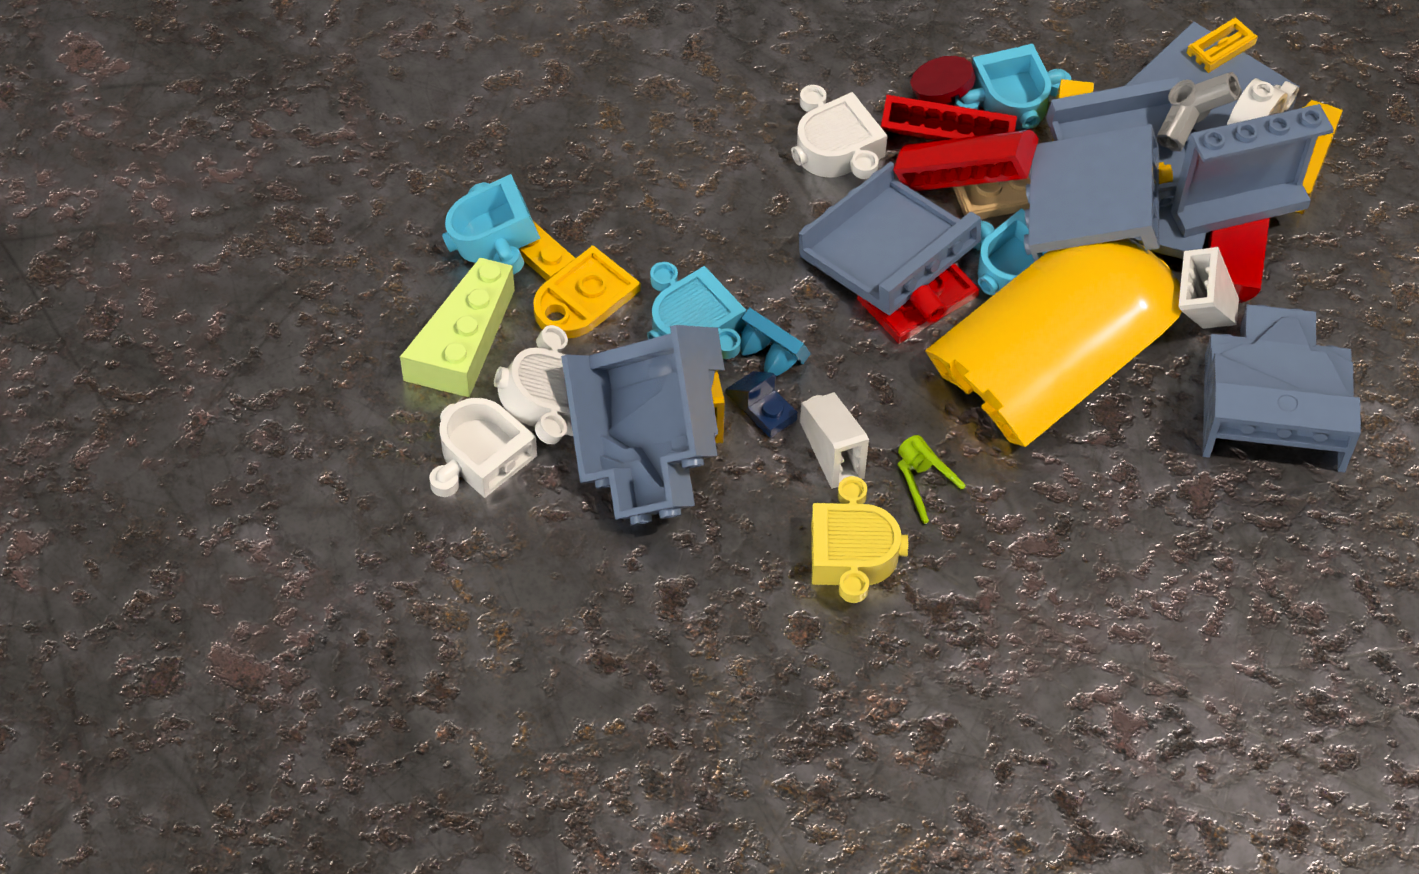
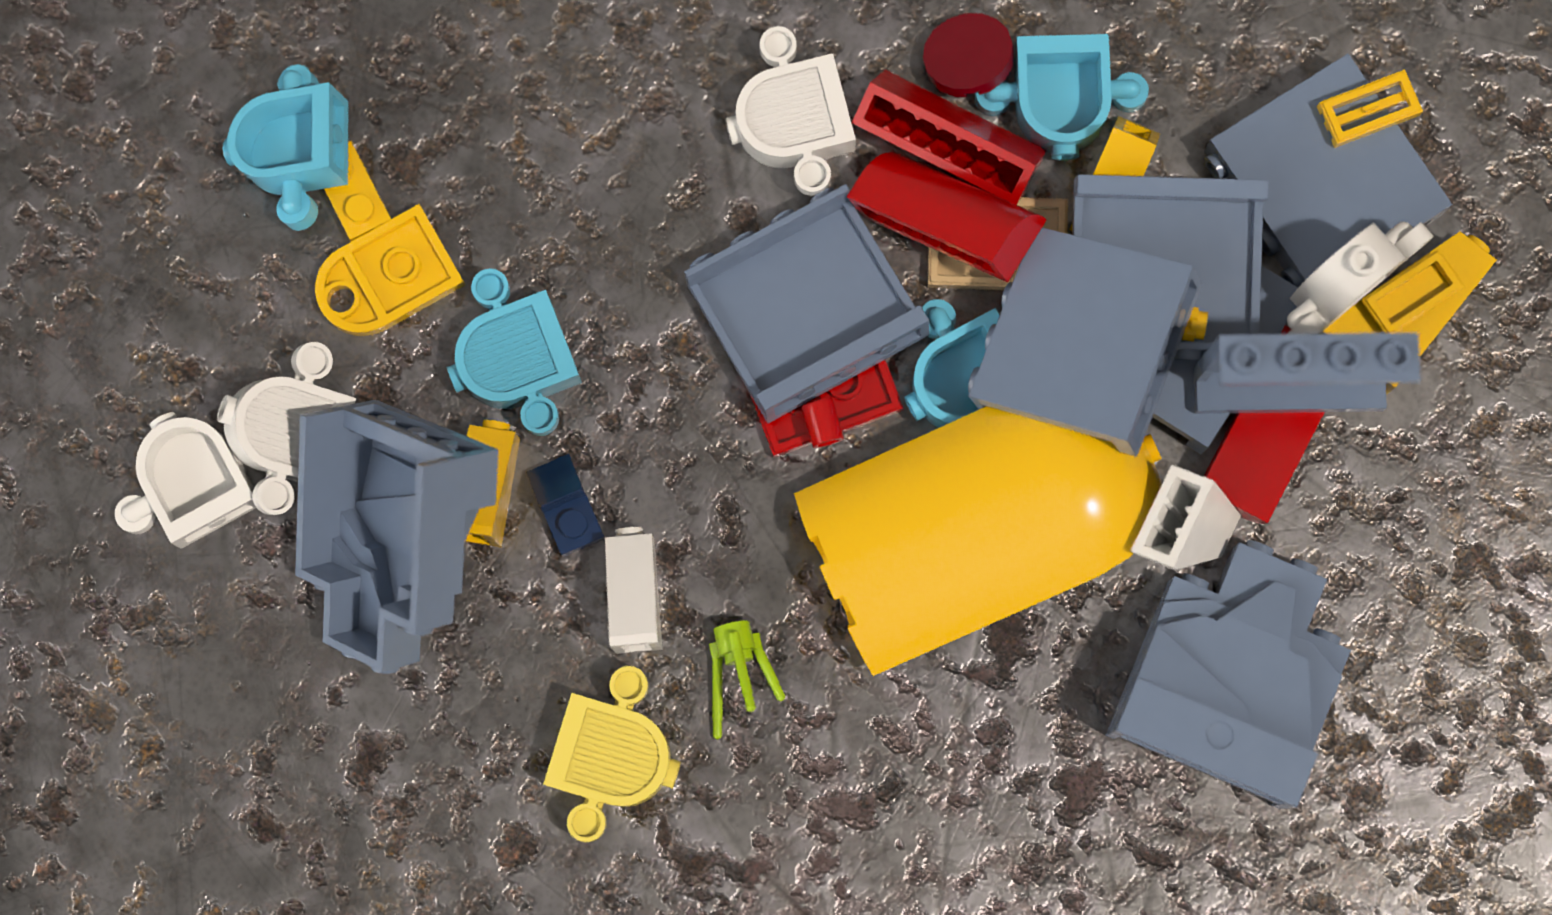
camera: 20 degrees right, 25 degrees up
yellowish green wedge [400,258,515,398] -> none
dark azure tile [740,307,811,376] -> none
light grey piece [1156,72,1242,151] -> none

